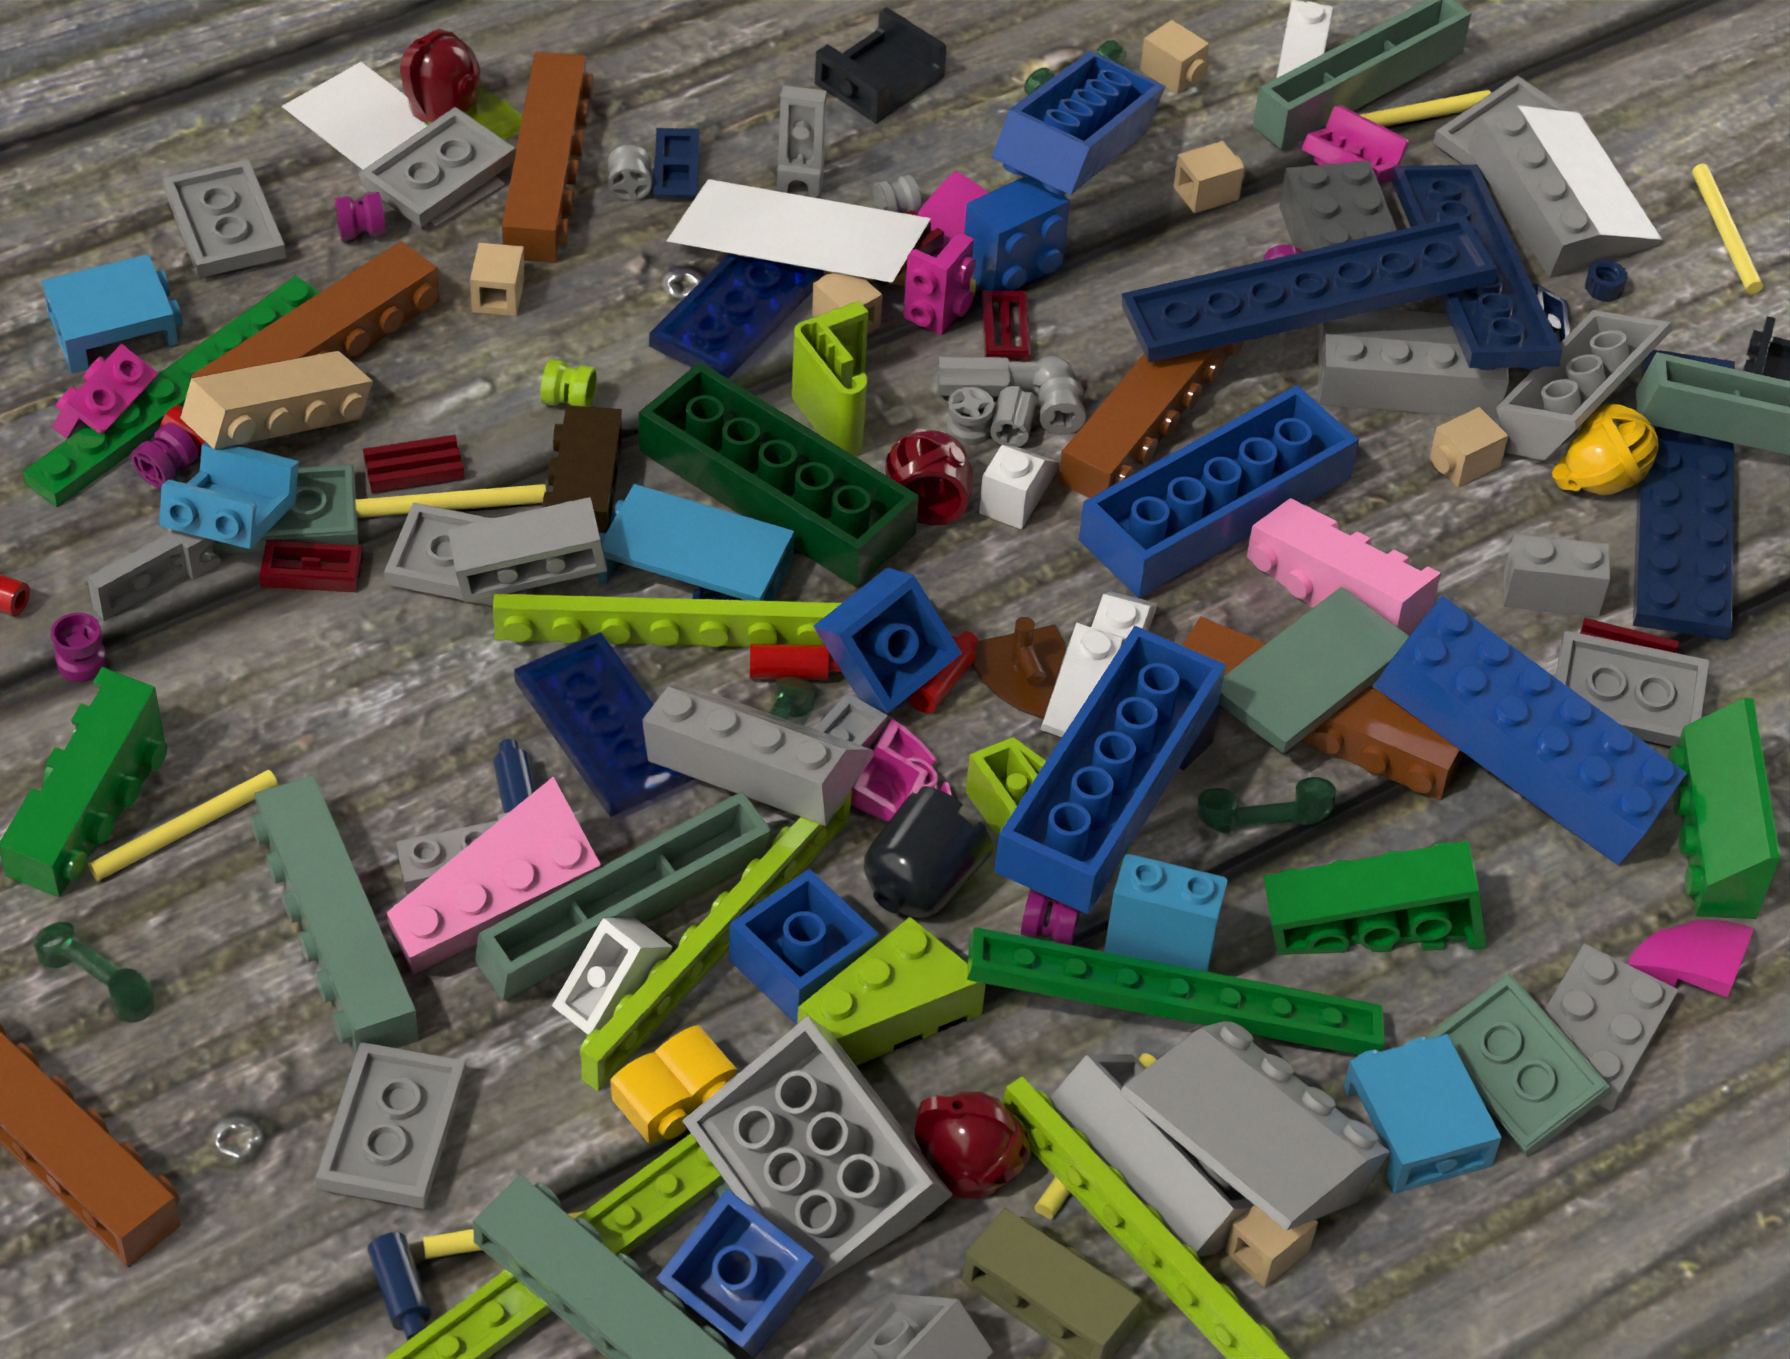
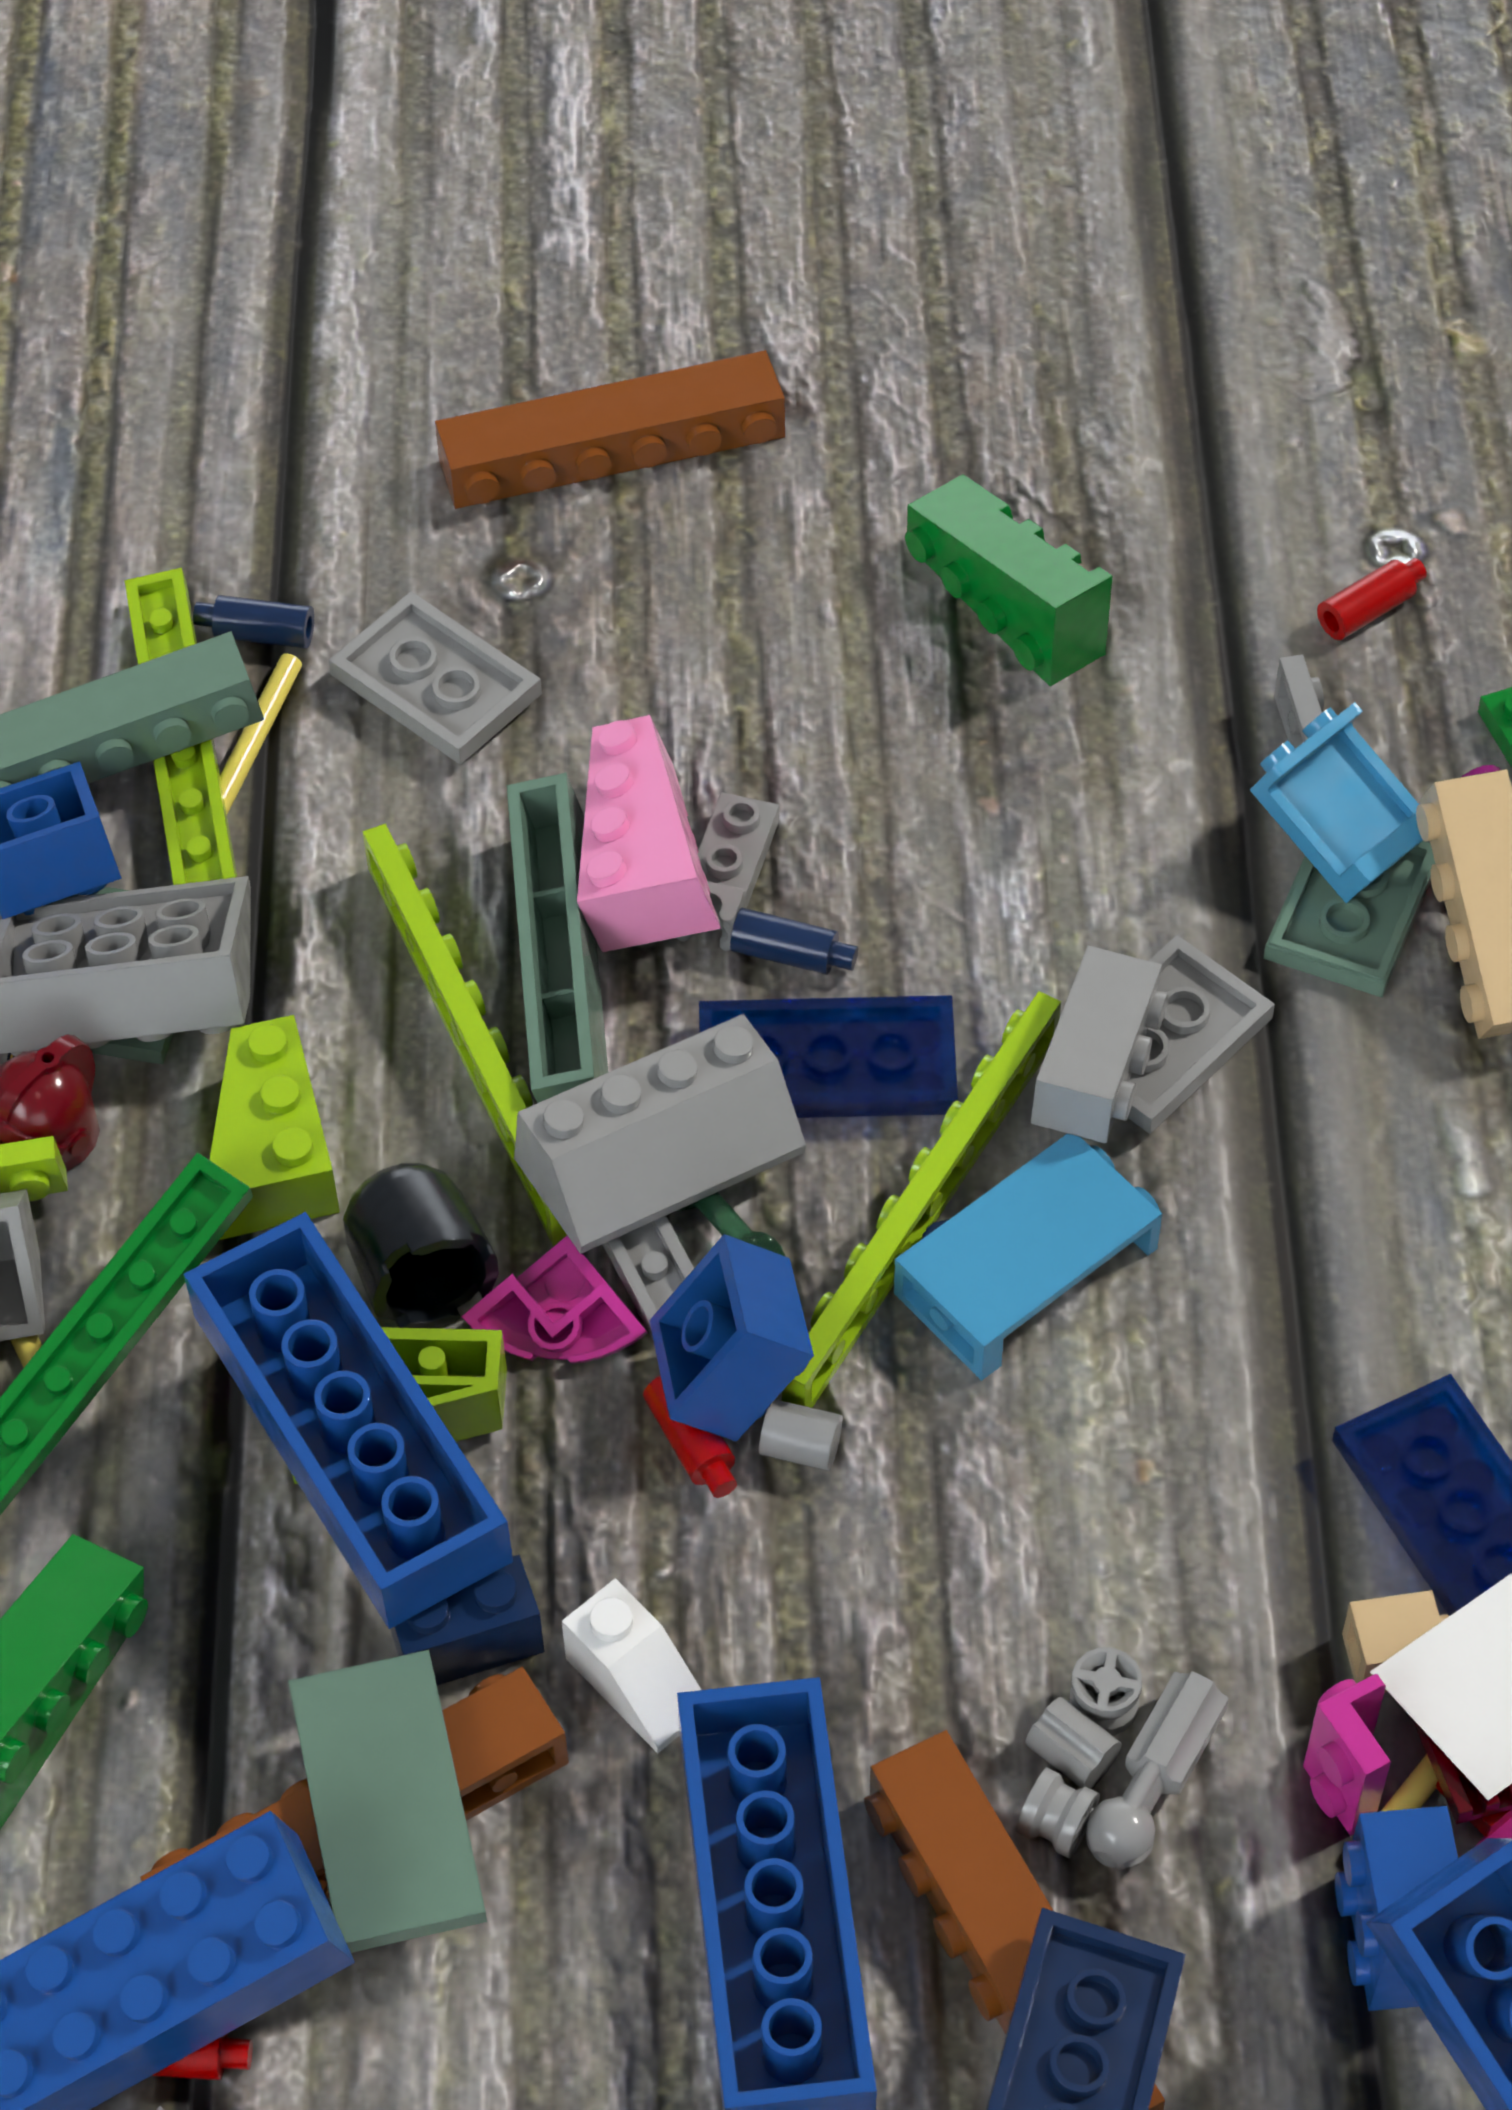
camera: 125 degrees right, 5 degrees up
clear green bar [33,921,155,1023] -> none
magenta wheel [50,613,107,682] -> none
light yellow bar [88,769,278,881] -> none
sand green brick [250,775,419,1056] -> none
dark red tile [259,540,363,593] -> none
light yellow bar [355,484,546,518] -> none
dark red tile [363,434,465,494] -> none
lime wheel [540,359,597,407] -> none
dark brown brick [542,405,622,534] -> none
white slope [552,918,672,1034] -> none
yellow brick [610,1025,737,1144] -> none
dark green brick [639,362,919,588] -> none
blue brick [729,869,879,1025] -> none
red cylinder [749,644,842,680] -> none
lime piece [792,301,868,457] -> none
dark red helmet [885,429,973,526] -> none
reddish brown shield [972,617,1066,720] -> none
white slope [979,445,1059,529] -> none
dark red tile [981,290,1031,362] -> none
white slope [1040,622,1123,737] -> none
dark azure panel [1104,854,1227,972] -> none
clear green bar [1197,777,1336,834] -> none
bright pink wedge [1247,498,1441,636] -> none

